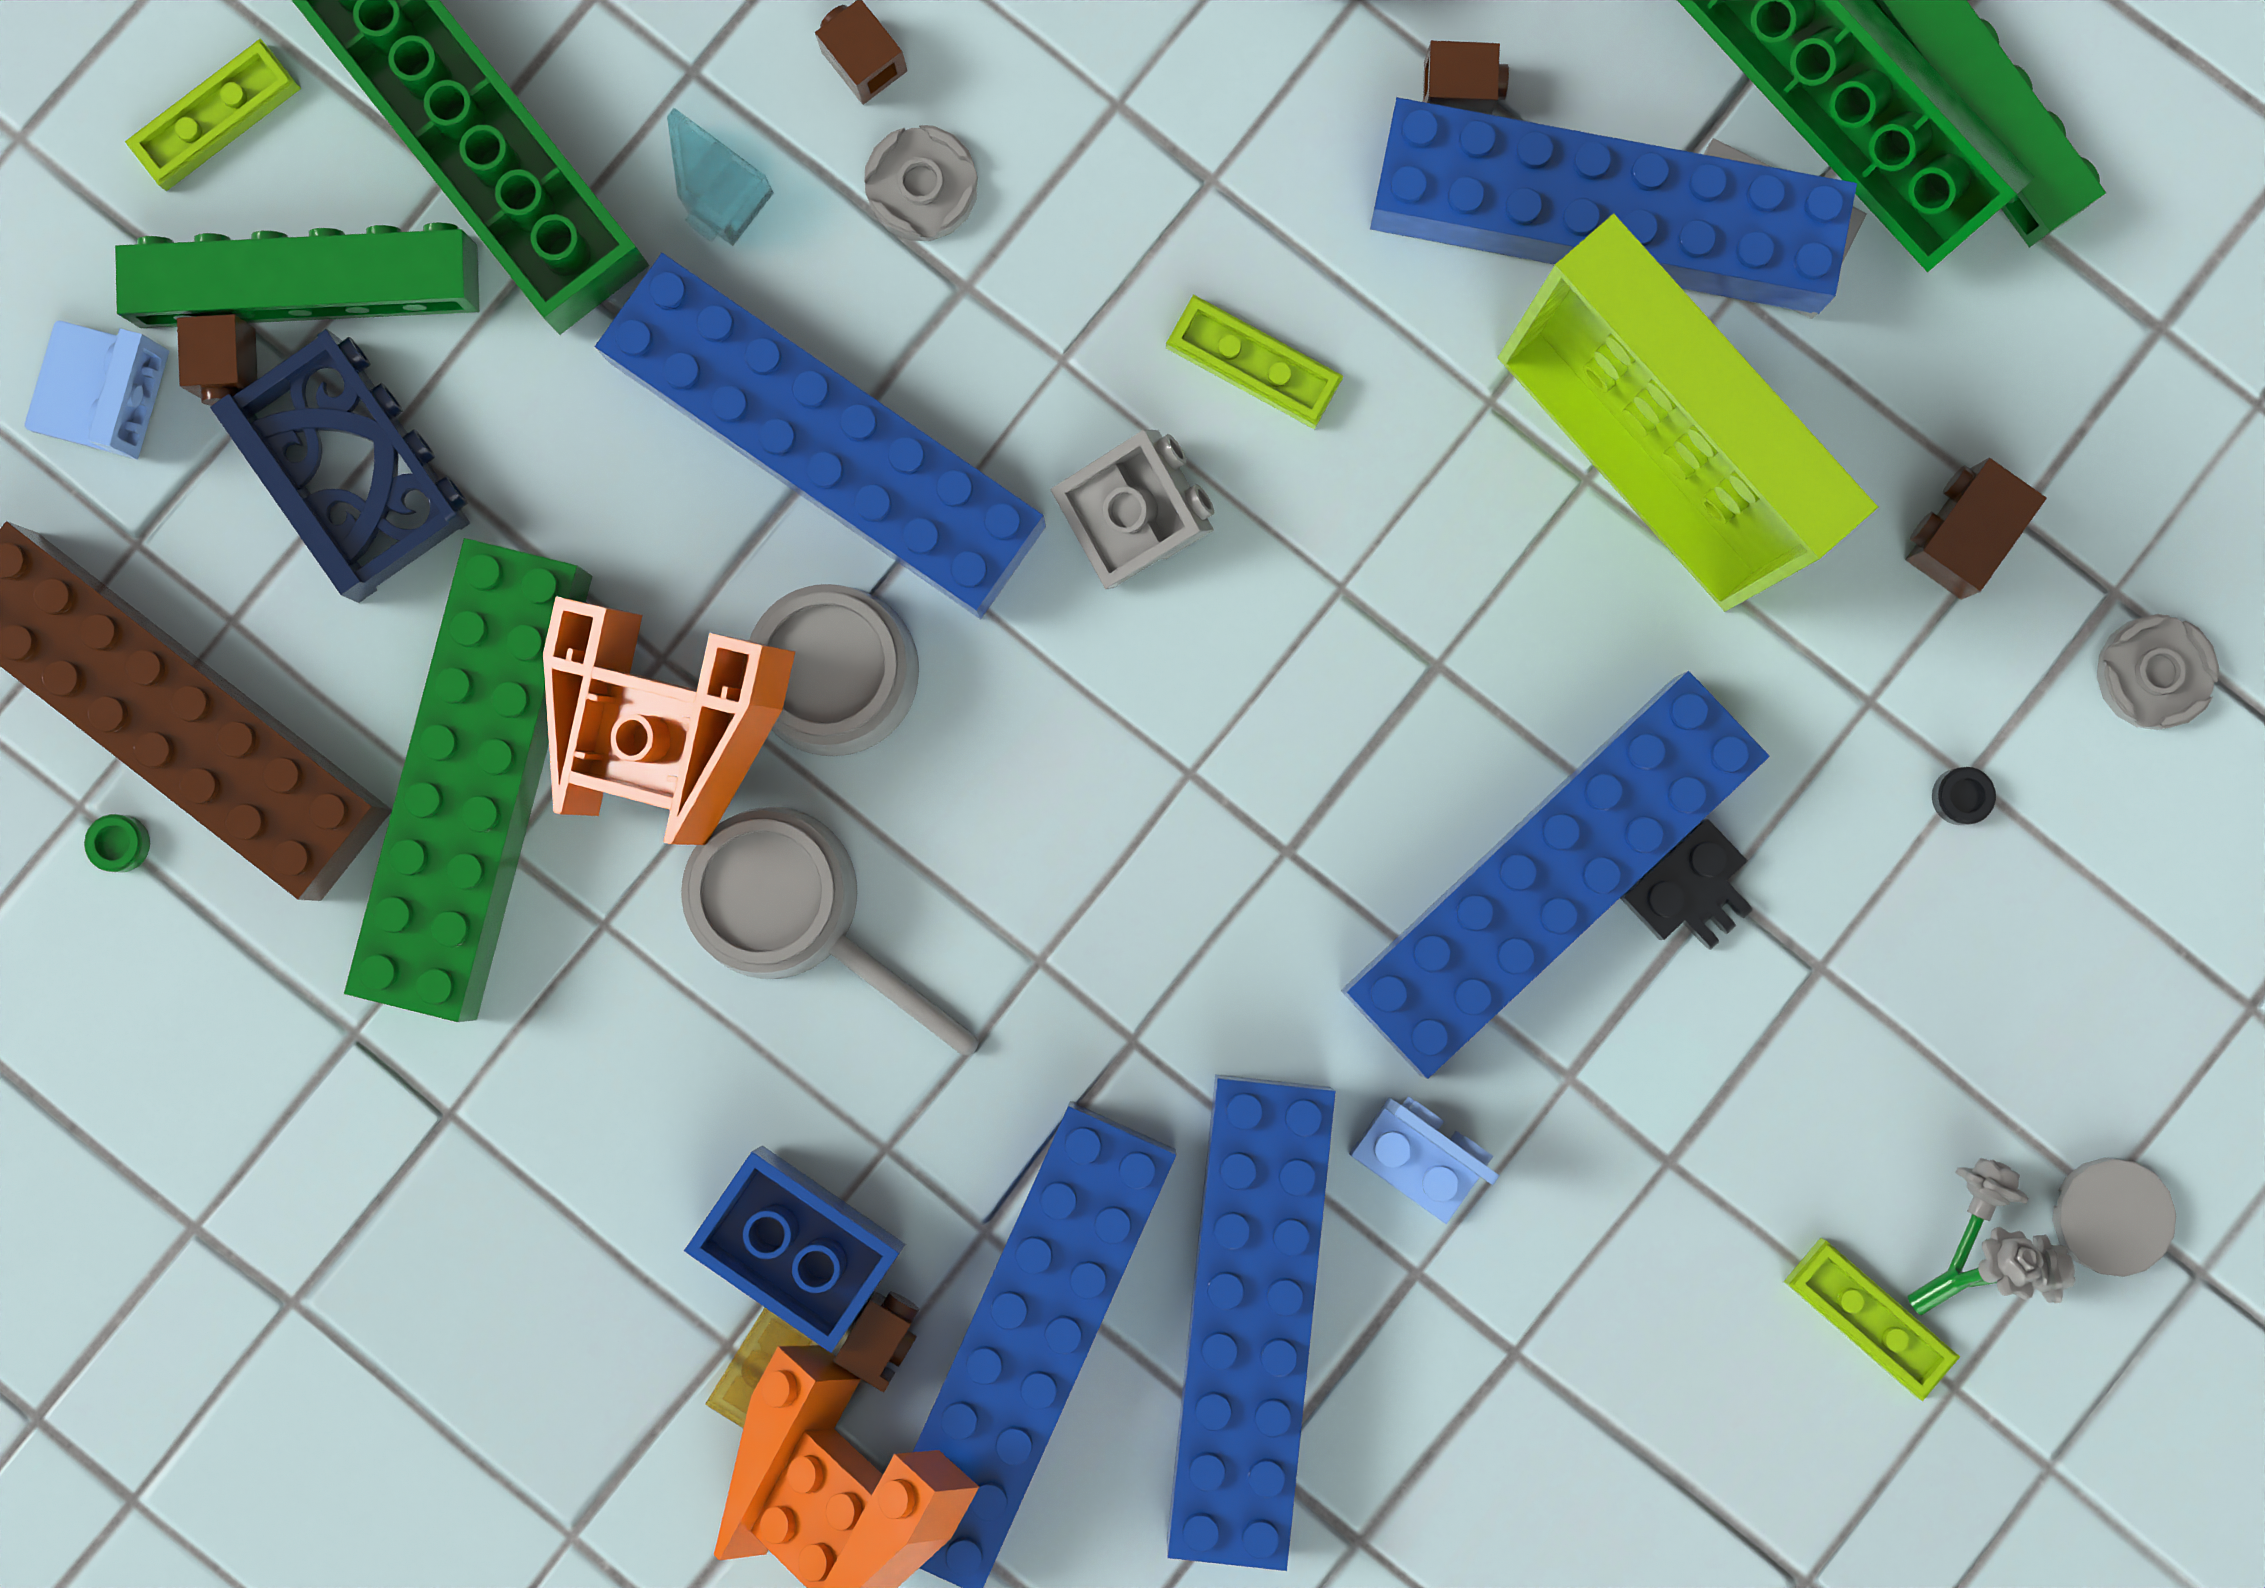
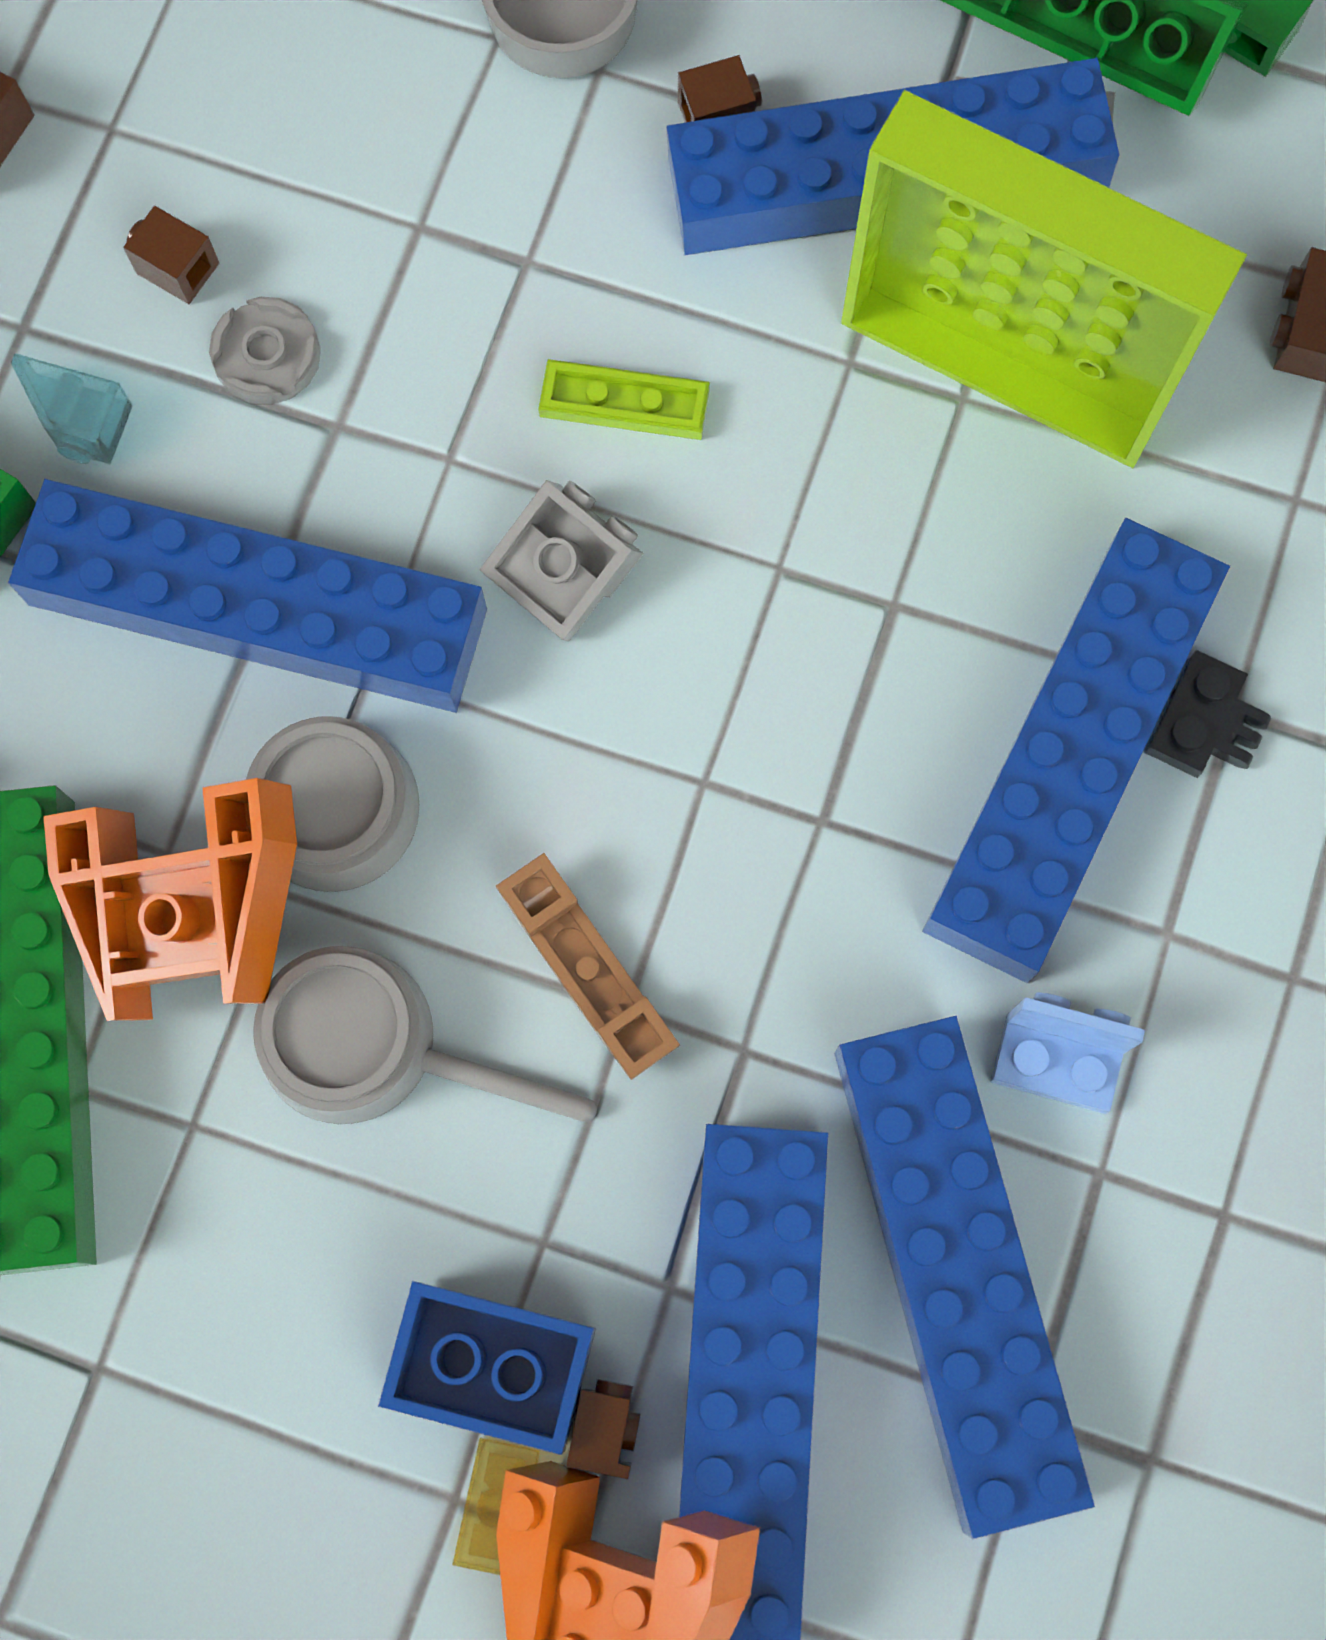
camera: 20 degrees left, 10 degrees down
none -> medium nougat slope [496,853,680,1080]

